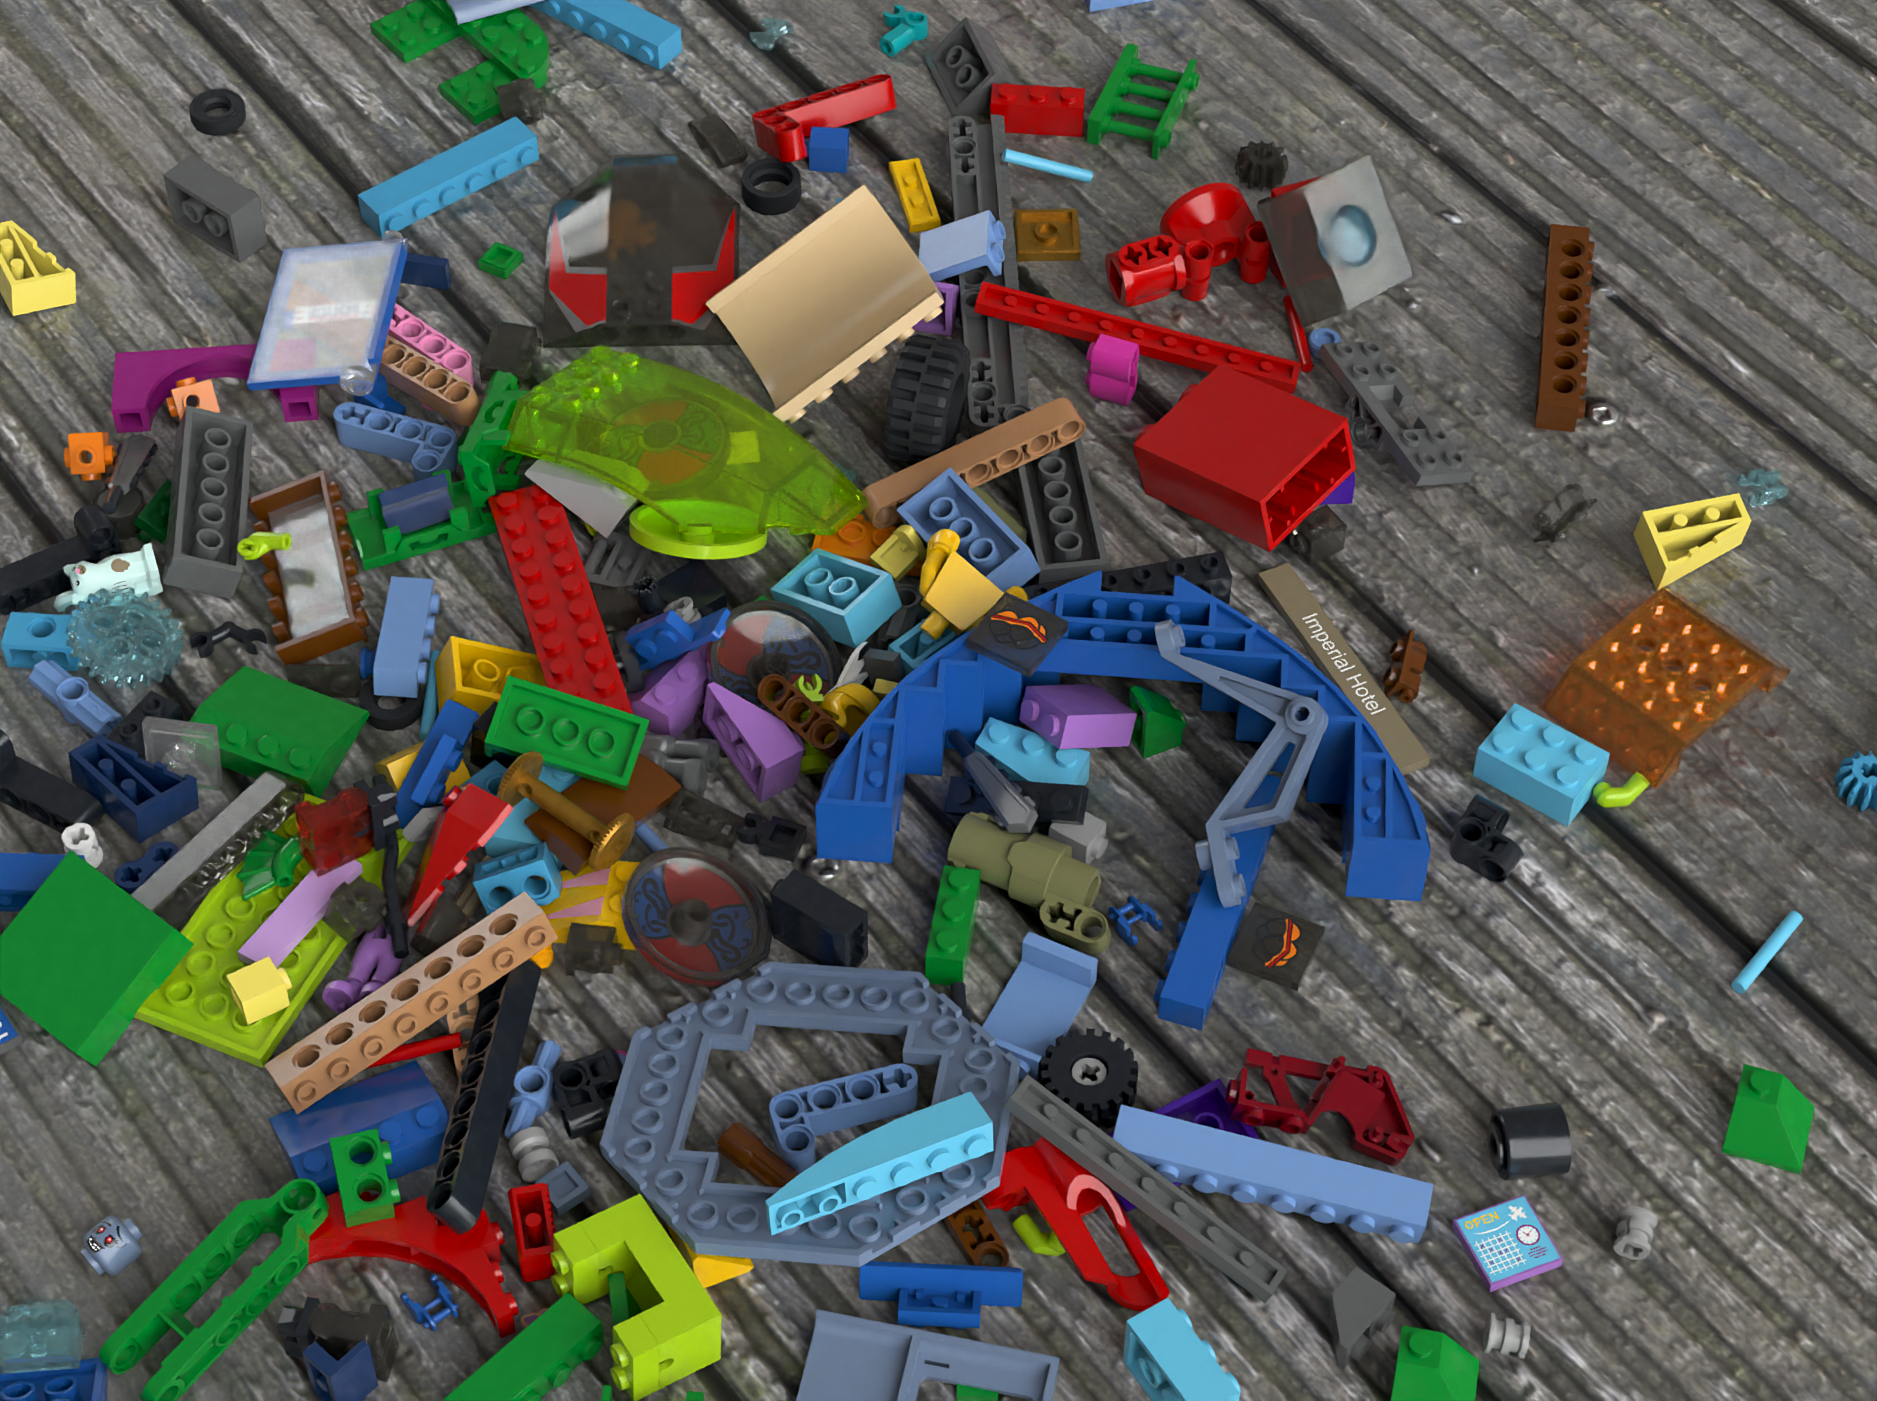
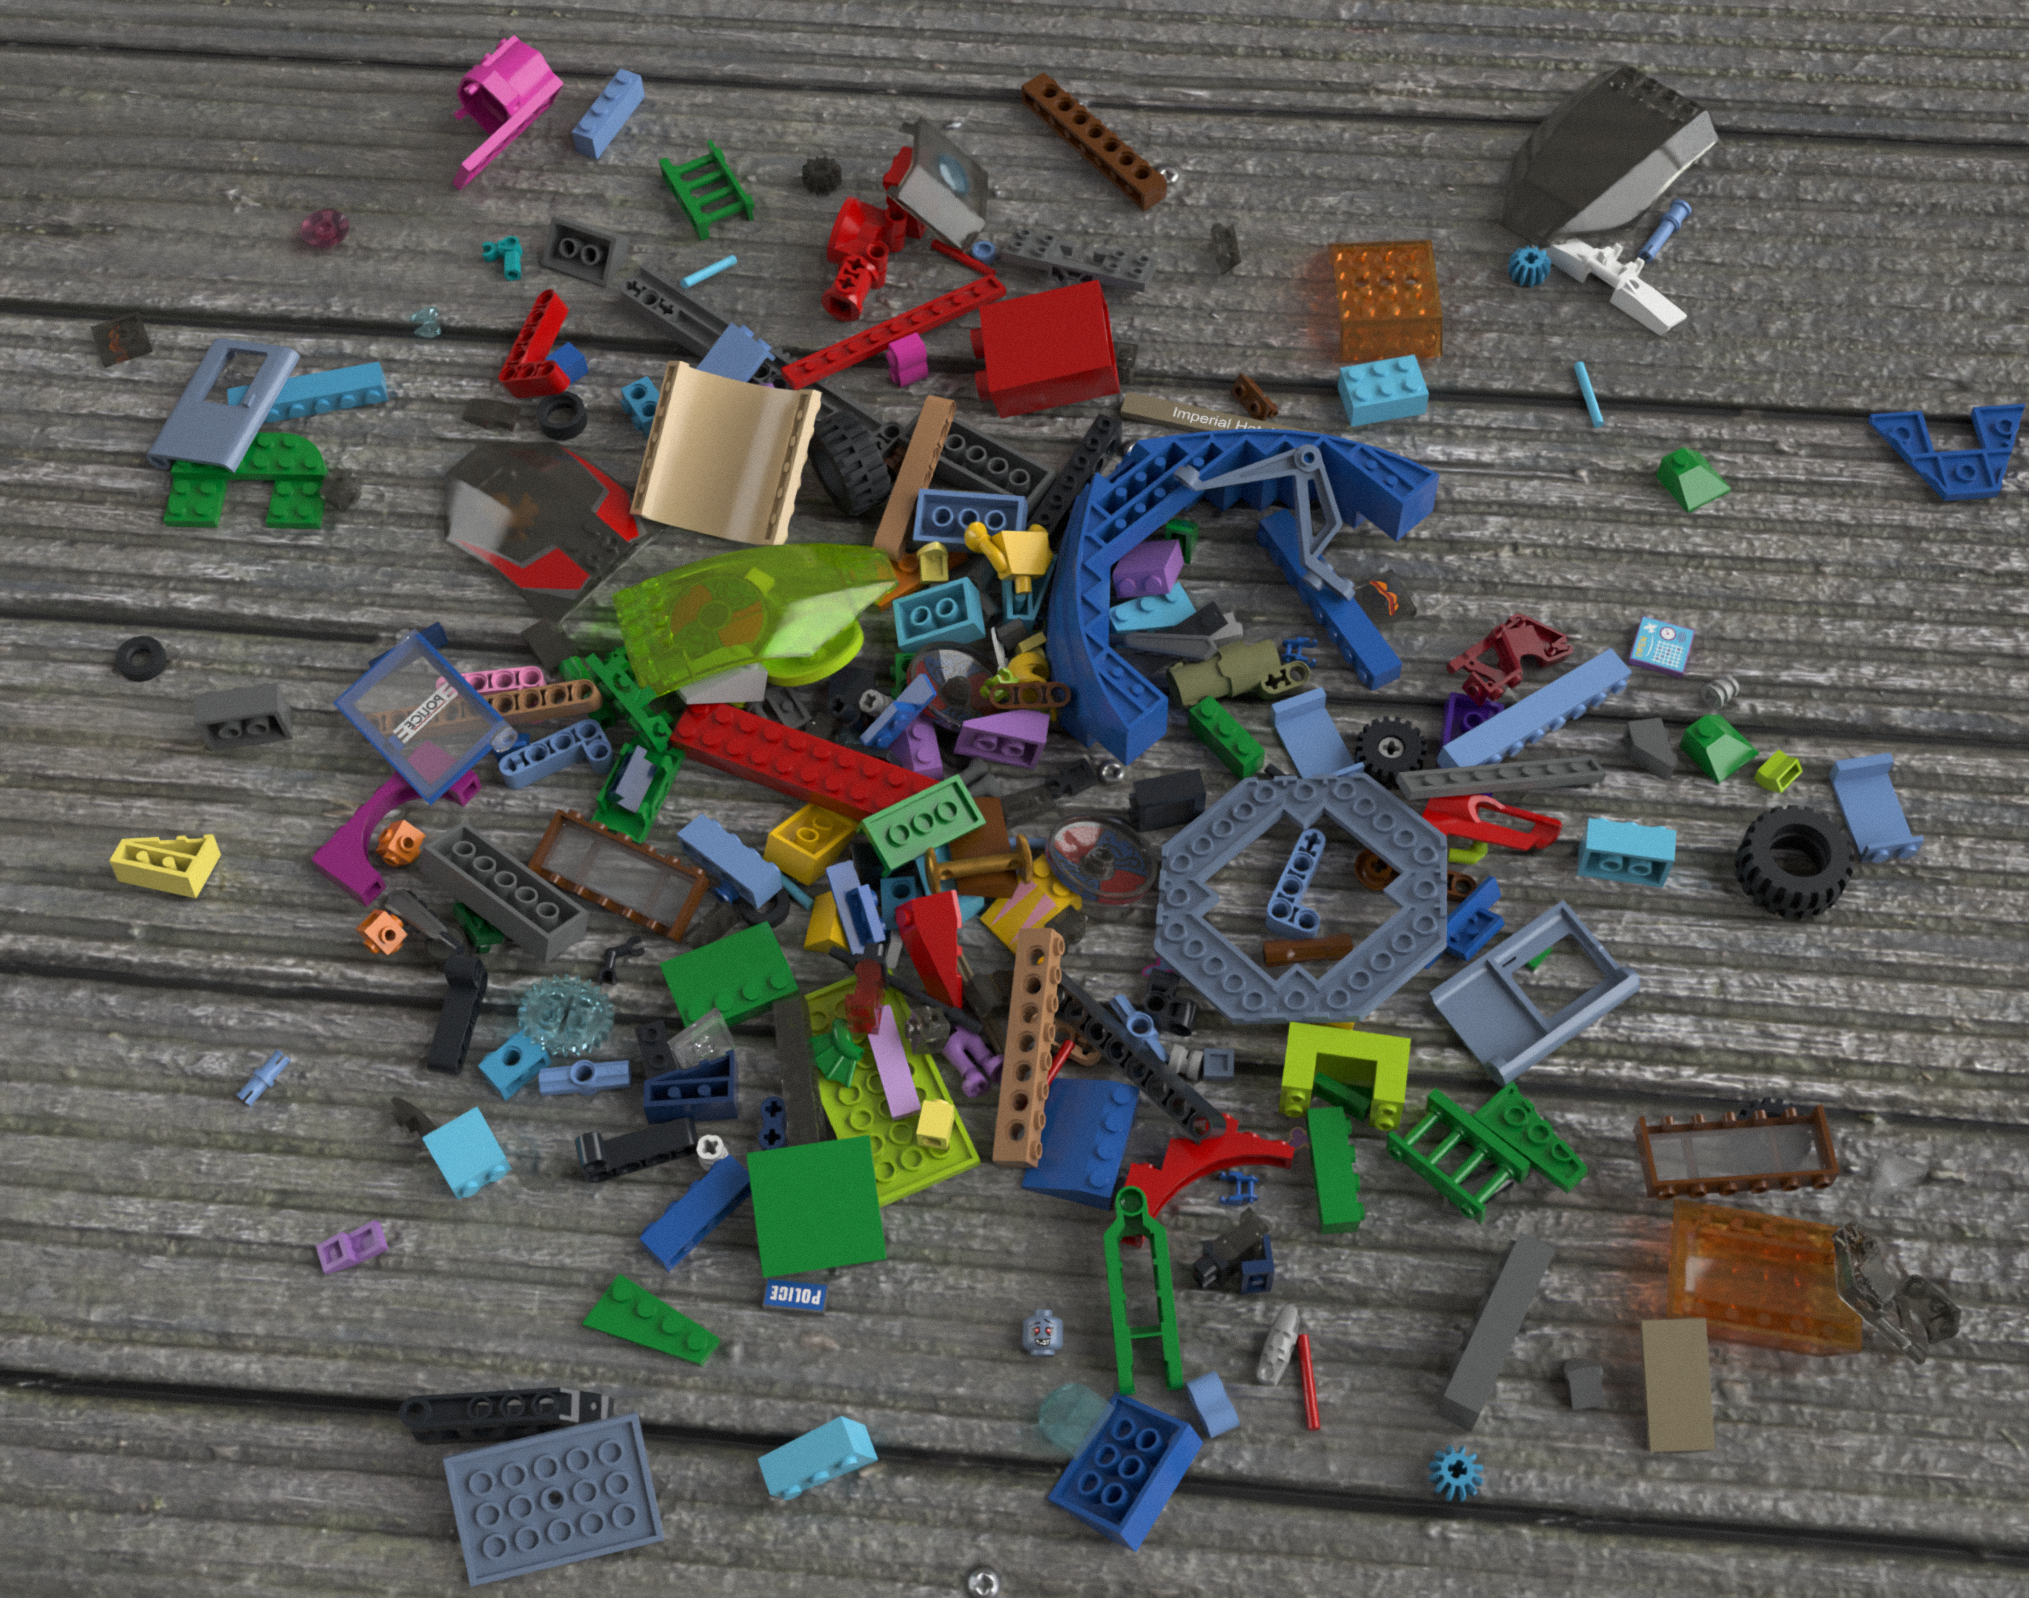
camera: 45 degrees left, 10 degrees up
light aqua animal [53,543,163,613] -> none
lime arm [237,532,292,560] -> none
green brick [329,1128,401,1228] -> none
dark azure brick [358,116,539,239] -> none
dark azure brick [473,842,562,915] -> none
green tile [478,242,523,280] -> none
red brick [508,1183,556,1282] -> none
medium azure slope [765,1091,994,1235] -> none
yellow tile [889,158,941,233] -> none
clear smoke tile [966,592,1068,678] -> none
red brick [990,83,1085,137] -> none
pearl gold tile [1014,209,1081,262] -> none
black piece [1449,794,1524,883] -> none
black piece [1487,1102,1572,1181] -> none
lime arm [1593,772,1650,808] -> none
light grey bush [1613,1206,1658,1260] -> none
light yellow wedge [1633,493,1751,591] -> none
clear light blue piece [1737,469,1789,507] -> none

